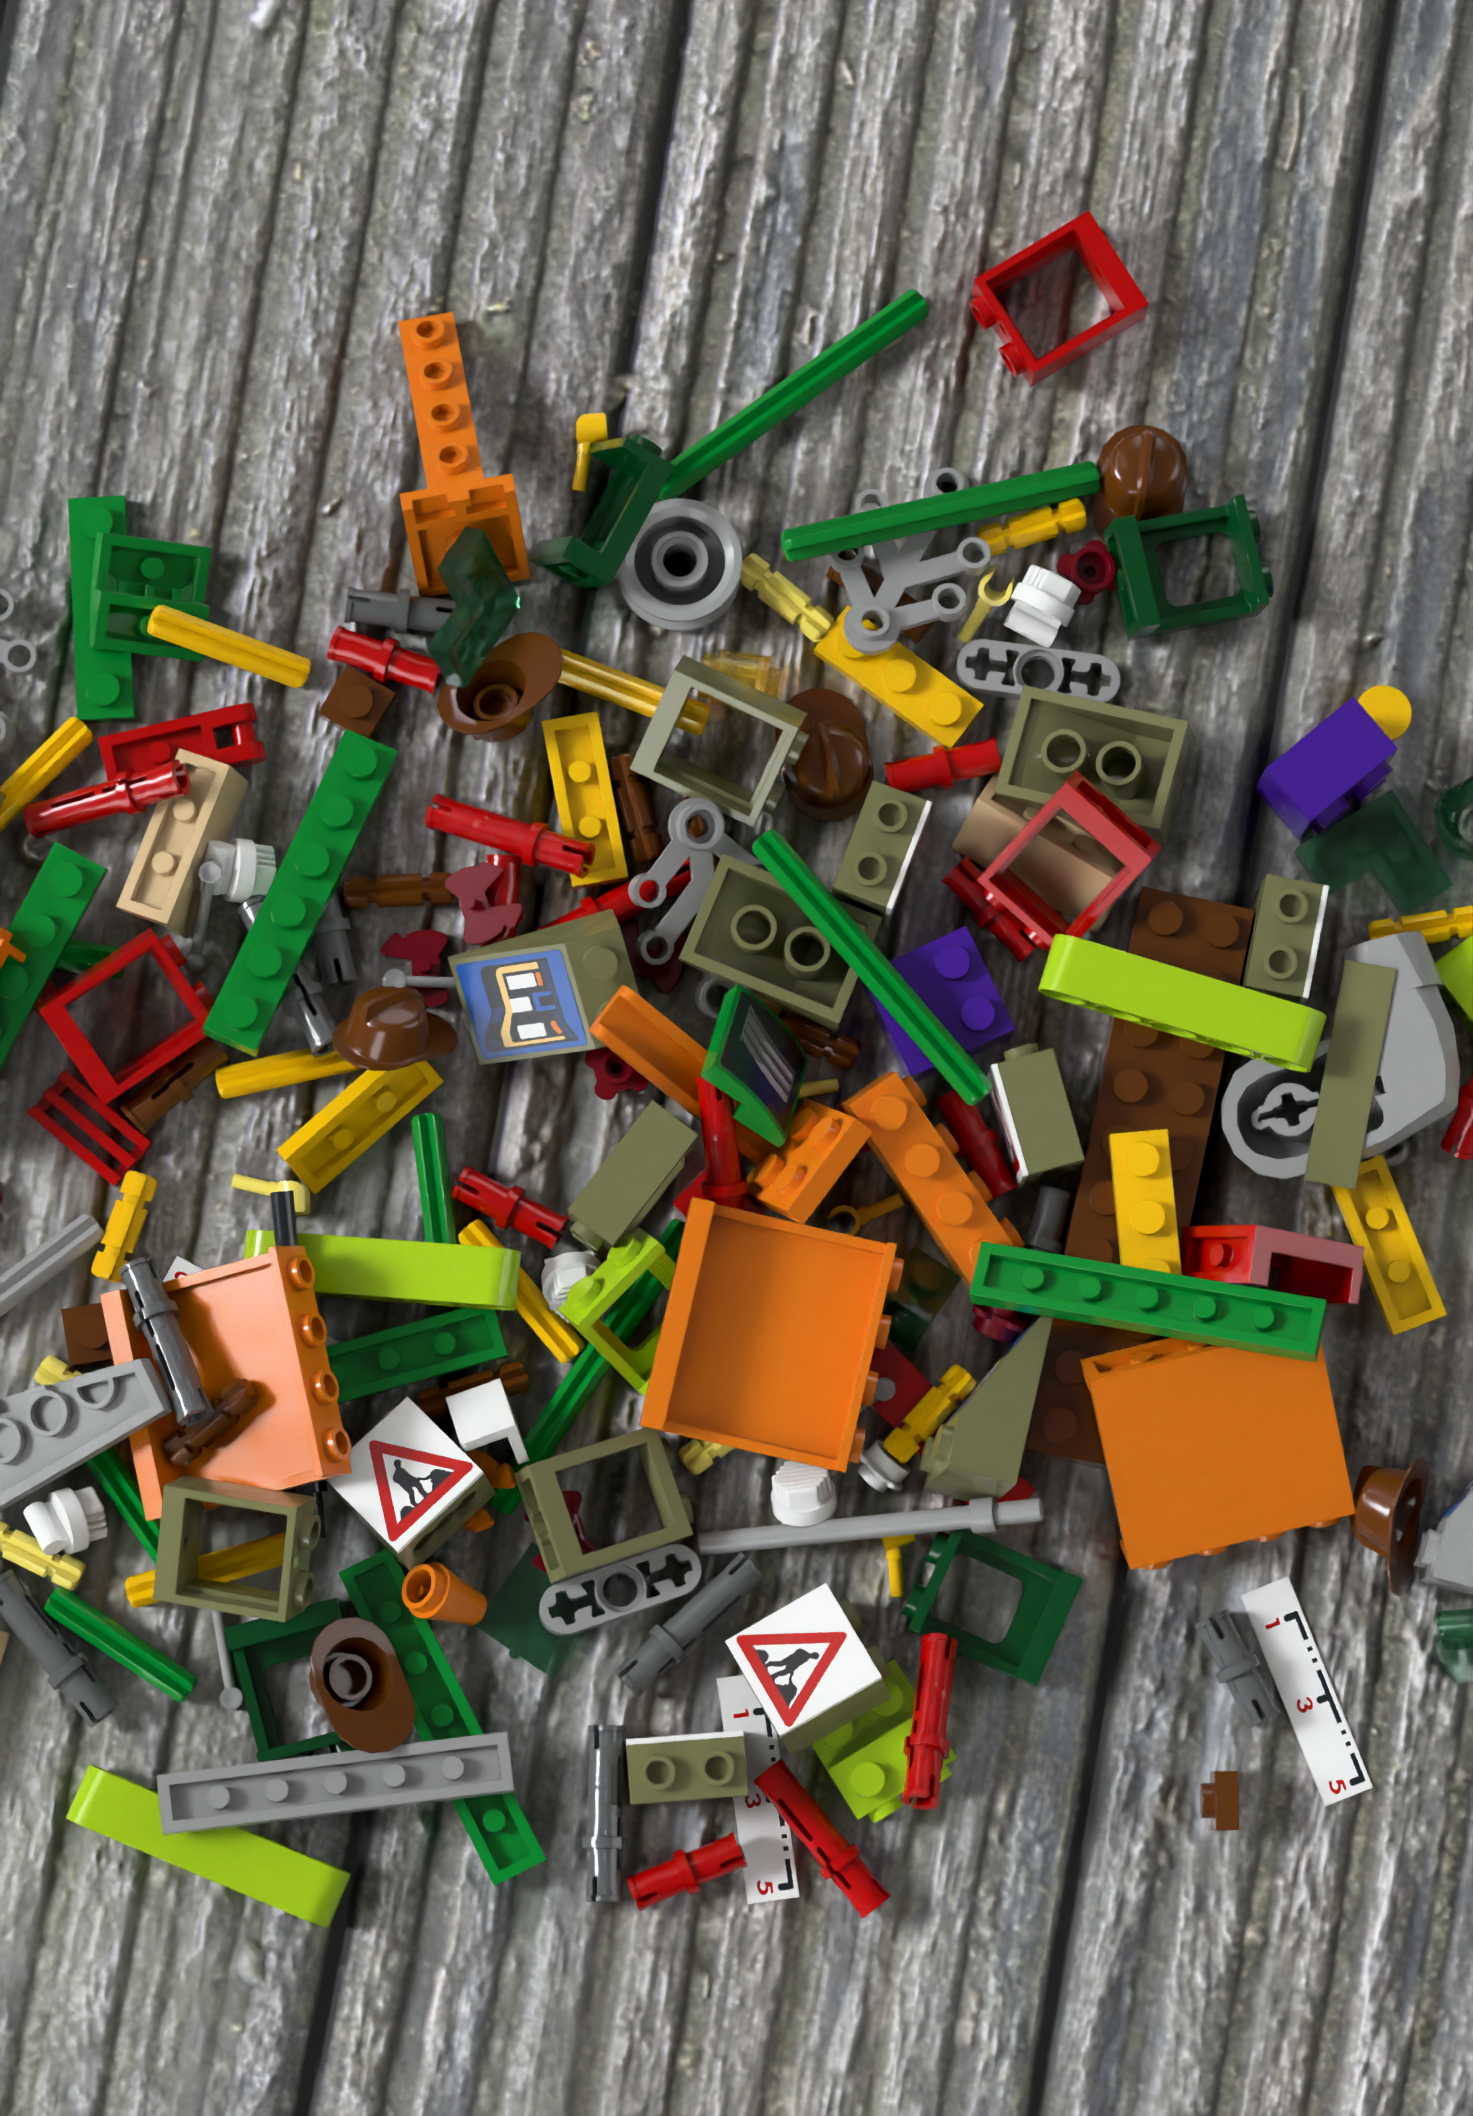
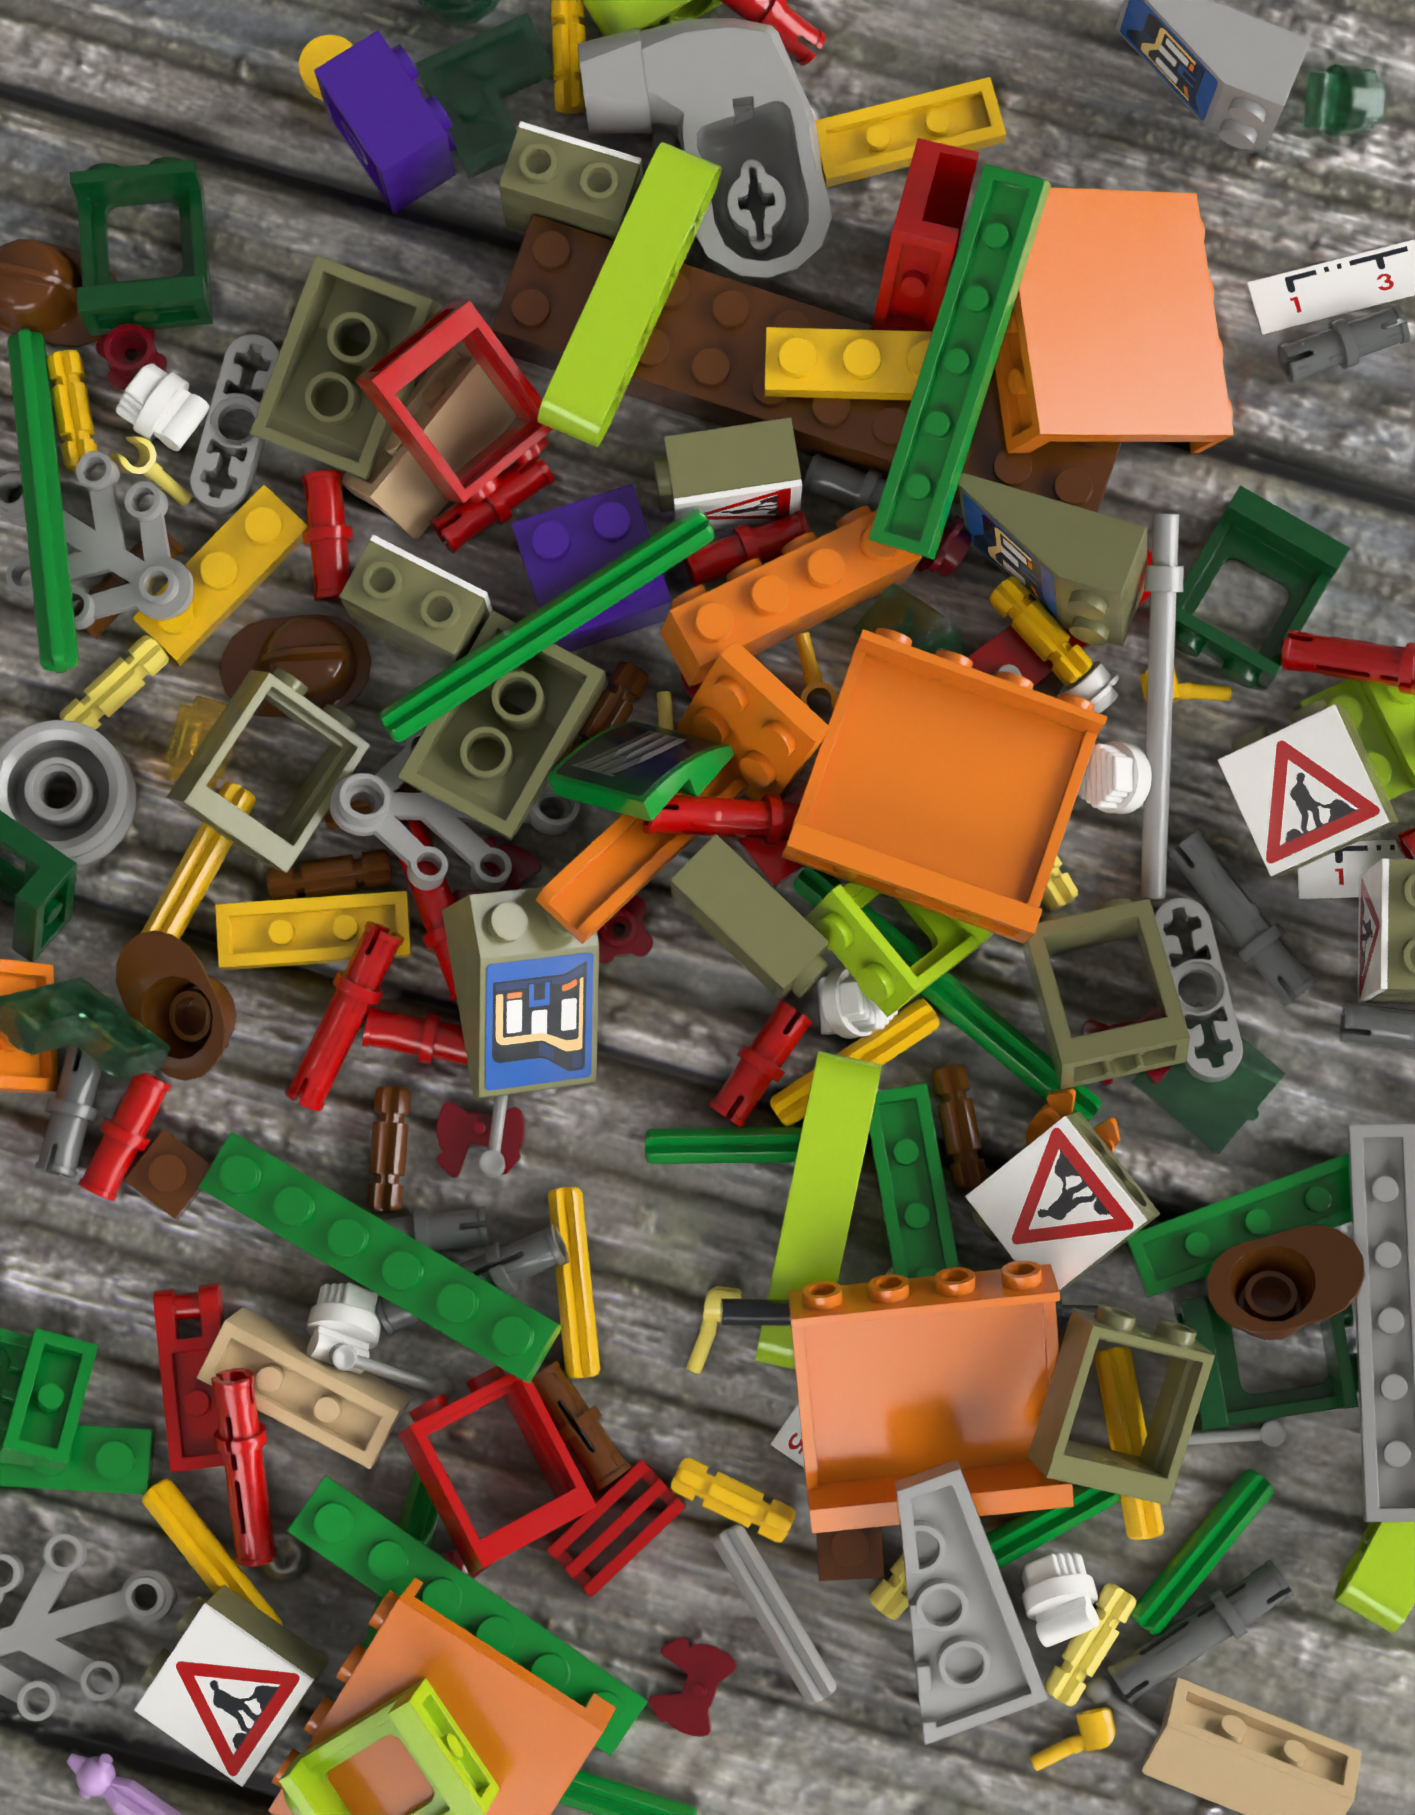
camera: 80 degrees left, 0 degrees up
dark grey pin [119,1257,214,1426] -> none
yellow axle [147,605,311,688] -> none
reddish brown axle [162,1378,260,1466] -> none
yellow plate [276,1060,444,1195] -> none
reddish brown piece [332,986,459,1071] -> none
orange cone [402,1562,487,1626] -> none
dark red piece [445,862,524,946] -> none
white panel [446,1378,529,1465] -> none
olive sticker [1304,960,1397,1189] -> none
reddish brown piece [1349,1457,1429,1596] -> none

